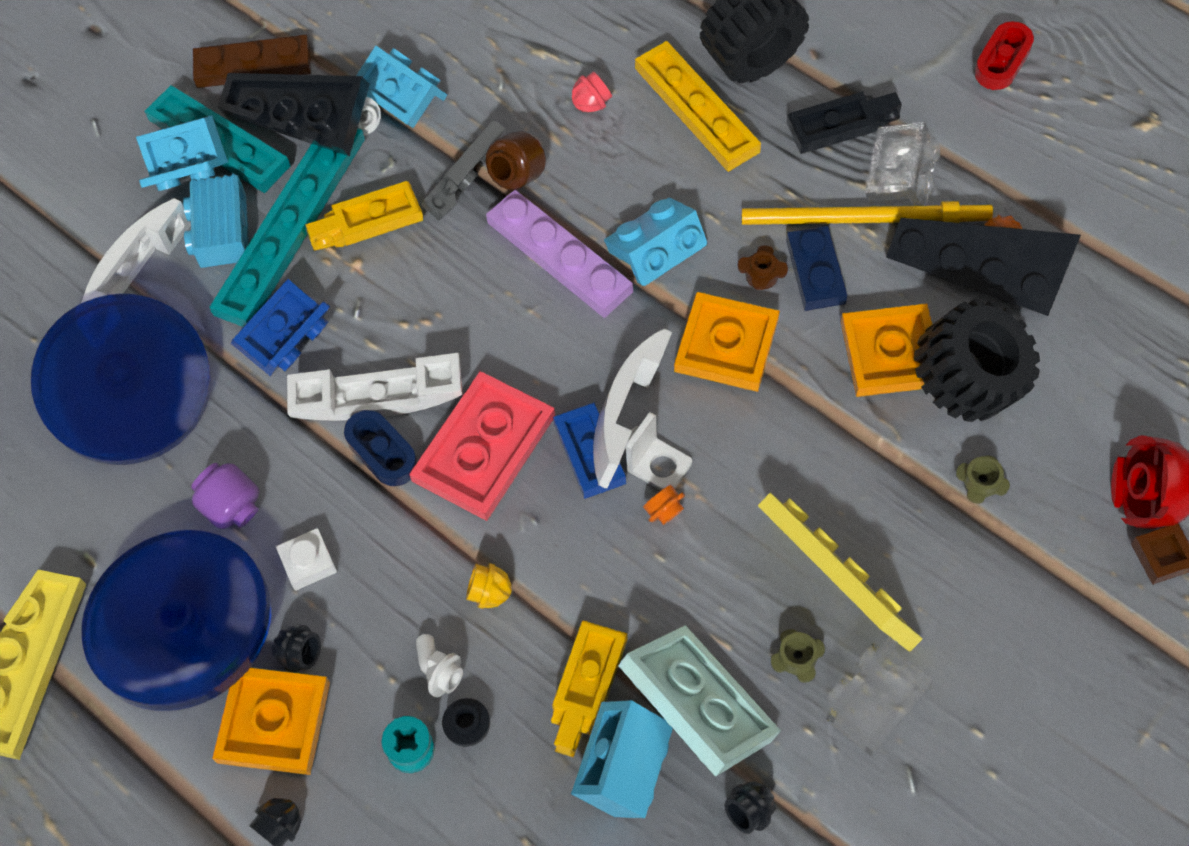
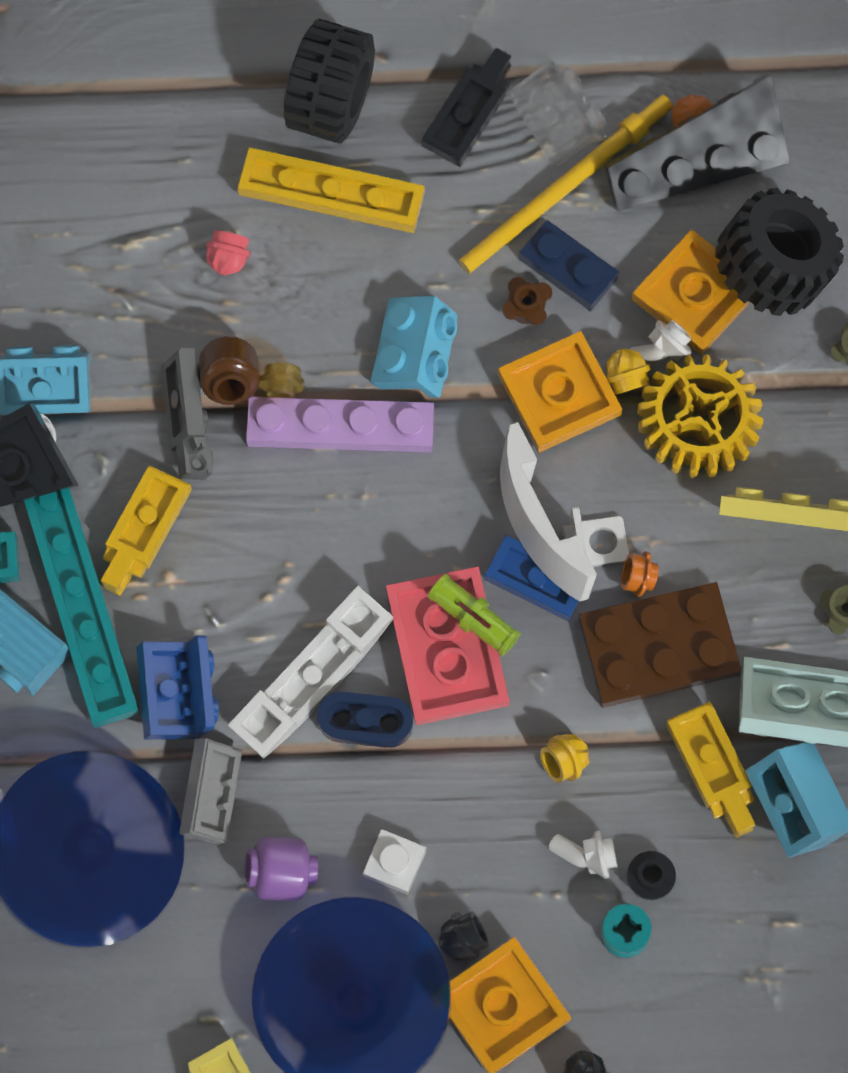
camera: 45 degrees left, 10 degrees up
none -> light grey plate [179,738,242,845]
none -> clear yellow plate [259,363,305,398]
none -> lime pin [427,574,521,657]
none -> reddish brown plate [579,582,742,708]
none -> yellow plate [606,348,651,395]
none -> white plate [630,320,692,363]
none -> yellow gear [637,354,764,479]

